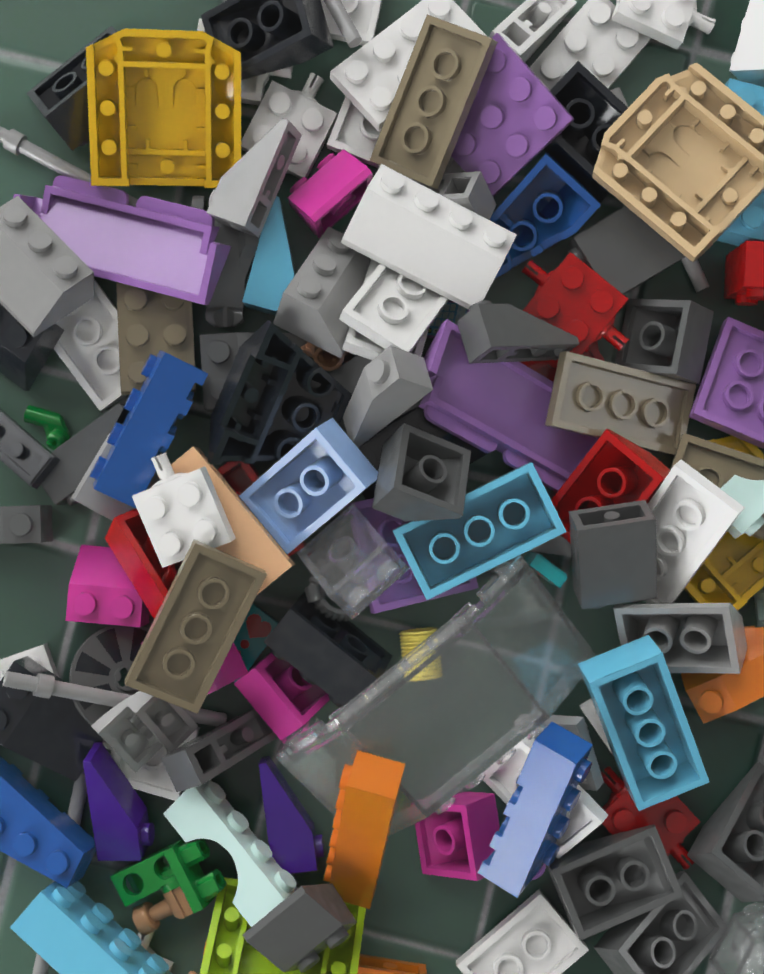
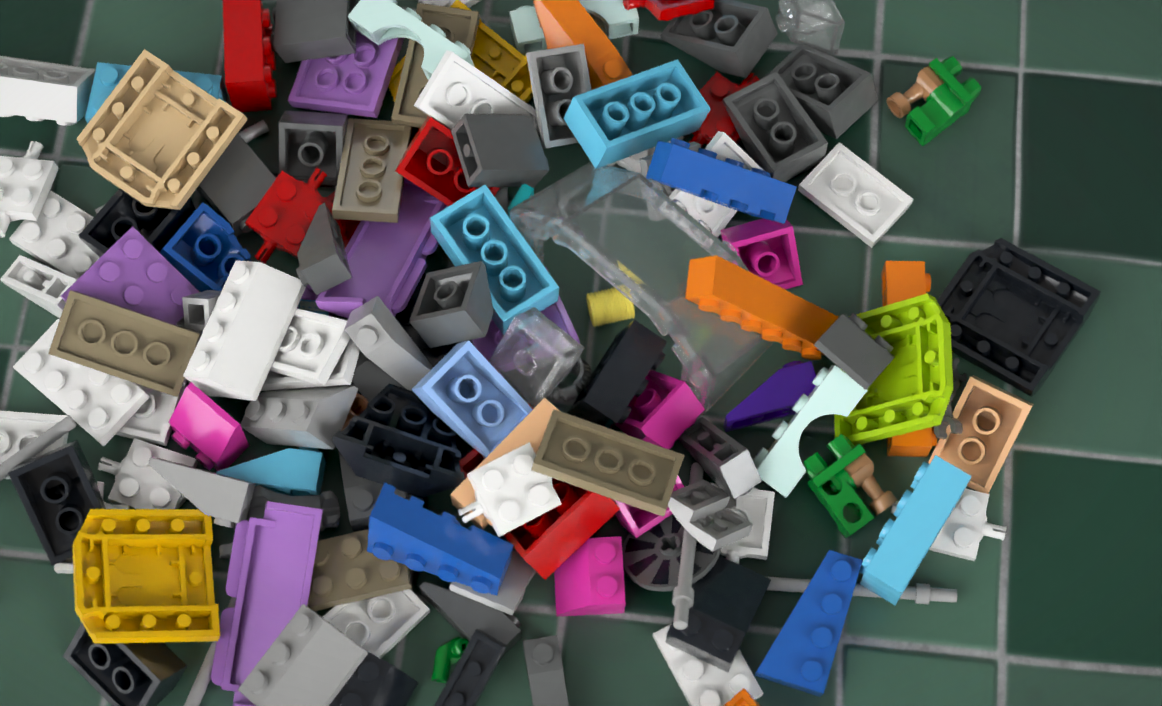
camera: 100 degrees left, 20 degrees down
dark purple slope [83,742,155,861] -> none

